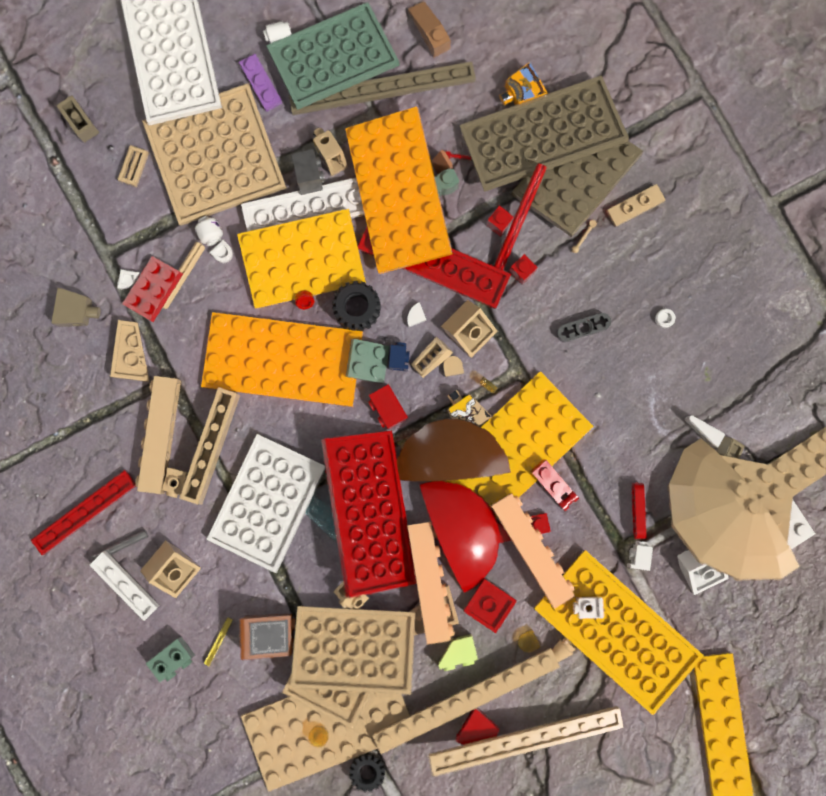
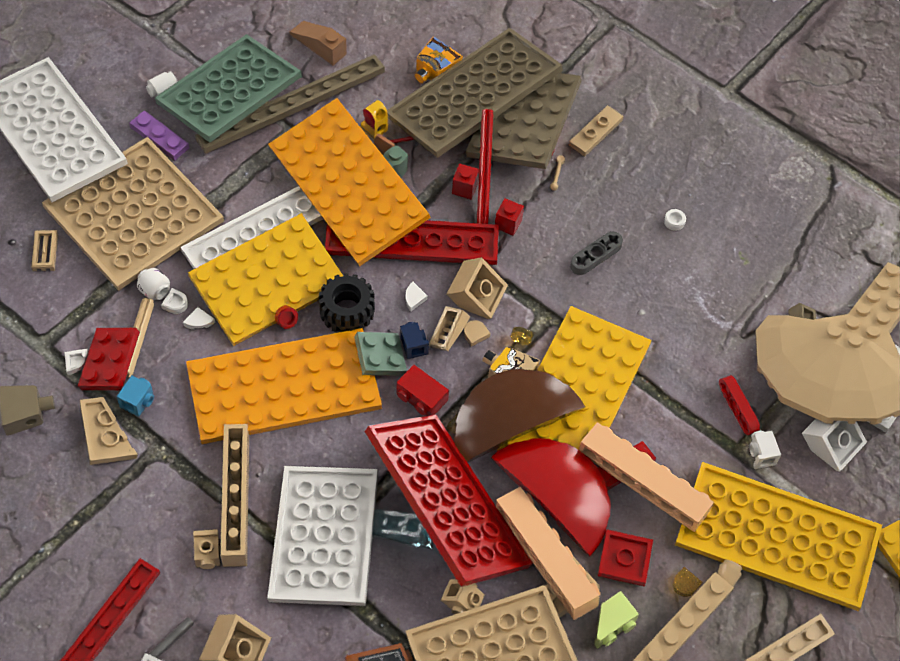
camera: 25 degrees left, 25 degrees down
tan brick [135,376,181,494] -> none
flat silver brick [292,149,325,195] -> none
tan torso [313,128,348,176] -> none
plate [530,459,579,512] -> none
white brick [573,596,604,619] -> none
white slope [685,415,725,448] -> none
none -> dark azure brick [117,375,154,417]
none -> white tile [183,307,215,329]
none -> yellow leg [361,100,388,140]

